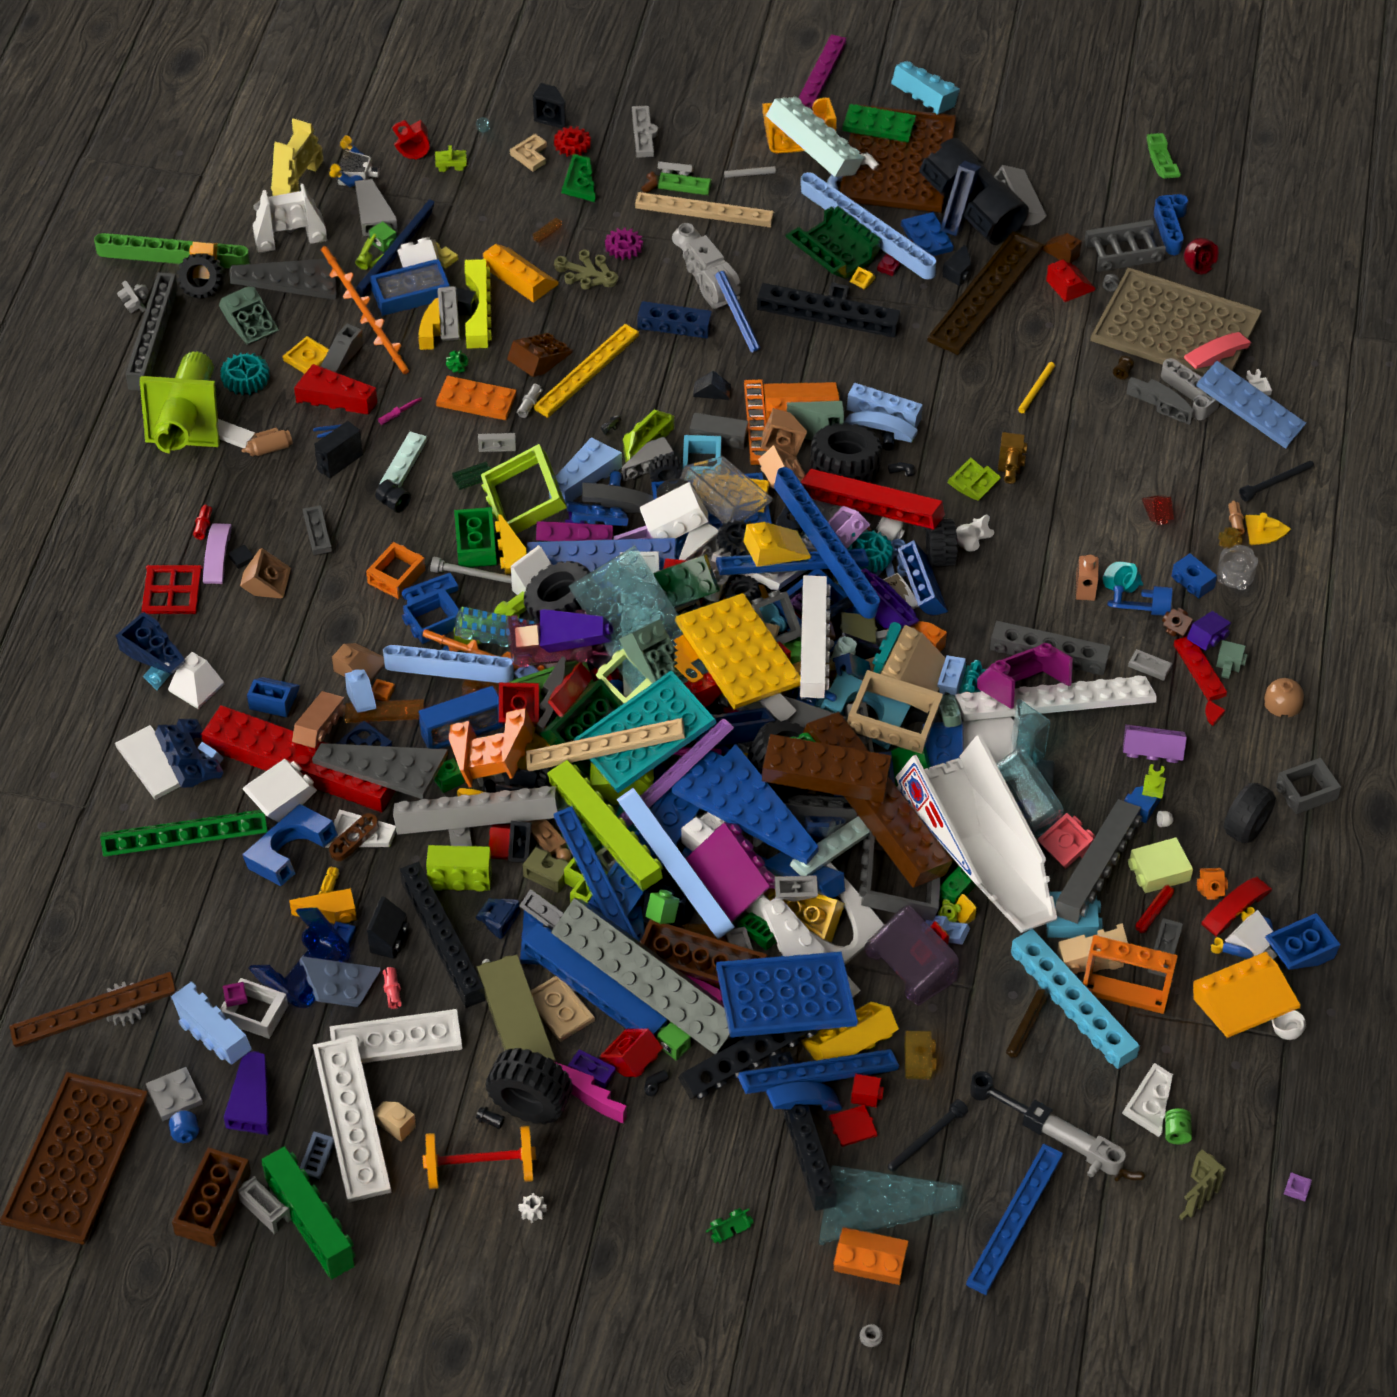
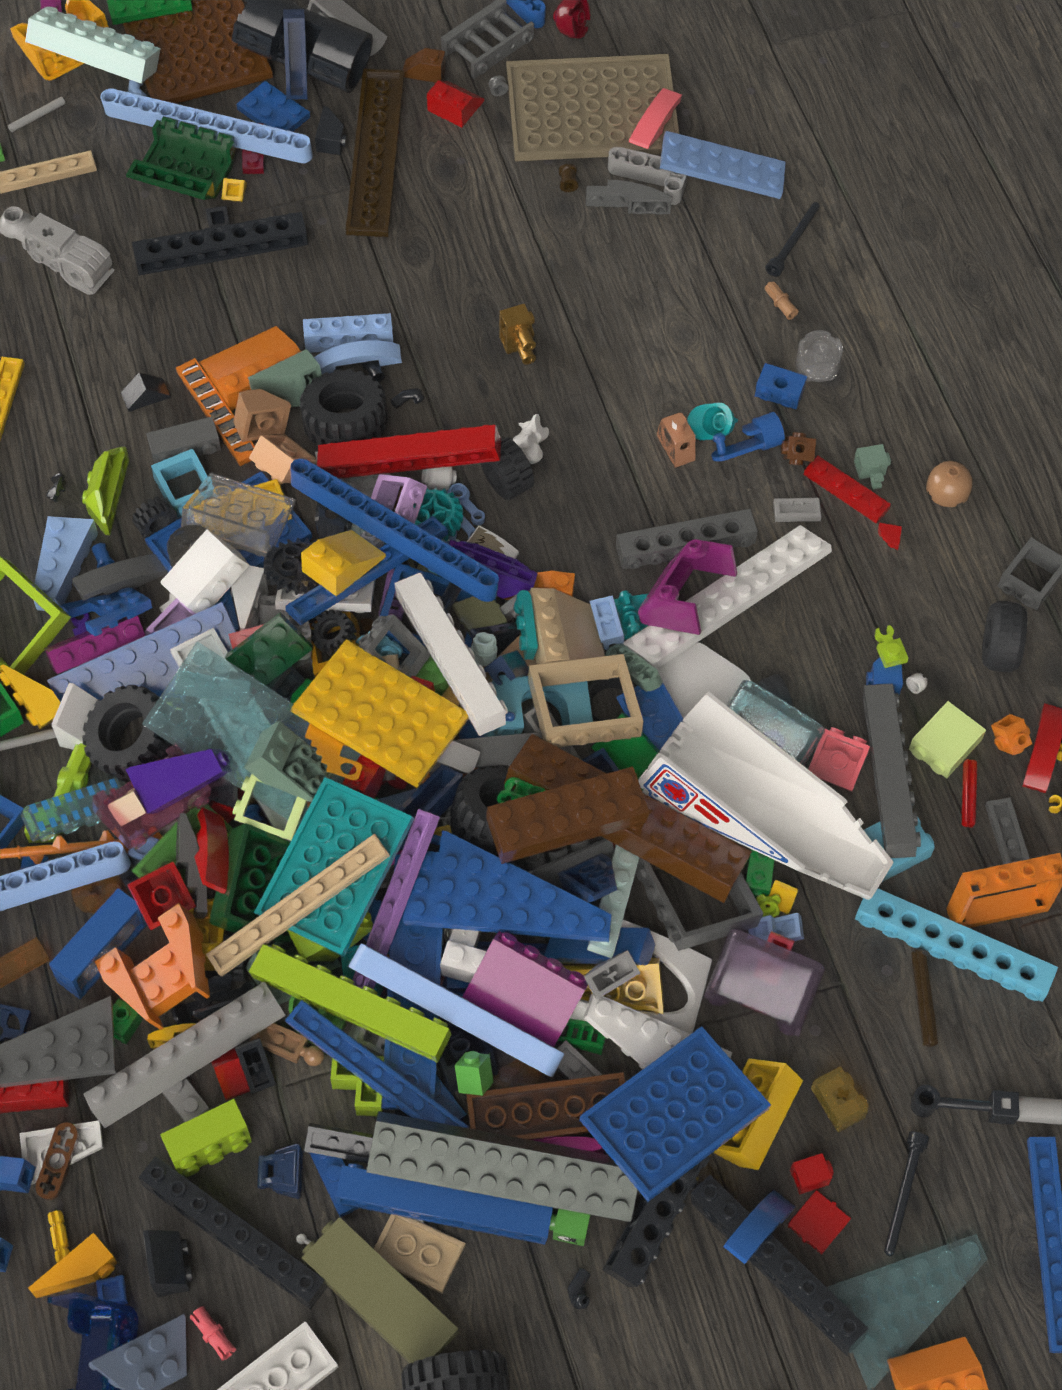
camera: 30 degrees left, 10 degrees up
olive brick [523,847,568,893] -> none
dark pink slope [555,1062,627,1123] -> none
dark purple plate [568,1049,616,1088] -> none
red slope [599,1029,663,1077] -> none
light grey slope [622,437,673,481] -> none
dark blue brick [637,301,712,339] -> none
axle [715,271,760,352] -> none
blue tile [738,1049,900,1094] -> none
white arm [860,153,879,170] -> none
blue brick [898,540,948,615] -> none
lime slope [947,458,1001,501] -> none
clear light blue slope [1012,699,1050,771] -> none
yellow bar [1018,362,1055,414] -> none
tan wedge [1057,923,1128,974] -> none
medium lavender slope [1123,724,1186,763] -> none
clear red slope [1142,495,1174,525] -> none
dark purple brick [1187,611,1231,651] -> none
clear yellow gear [1218,527,1242,550] -> none
yellow shield [1245,513,1291,545] -> none
white plate [1246,369,1272,396] -> none

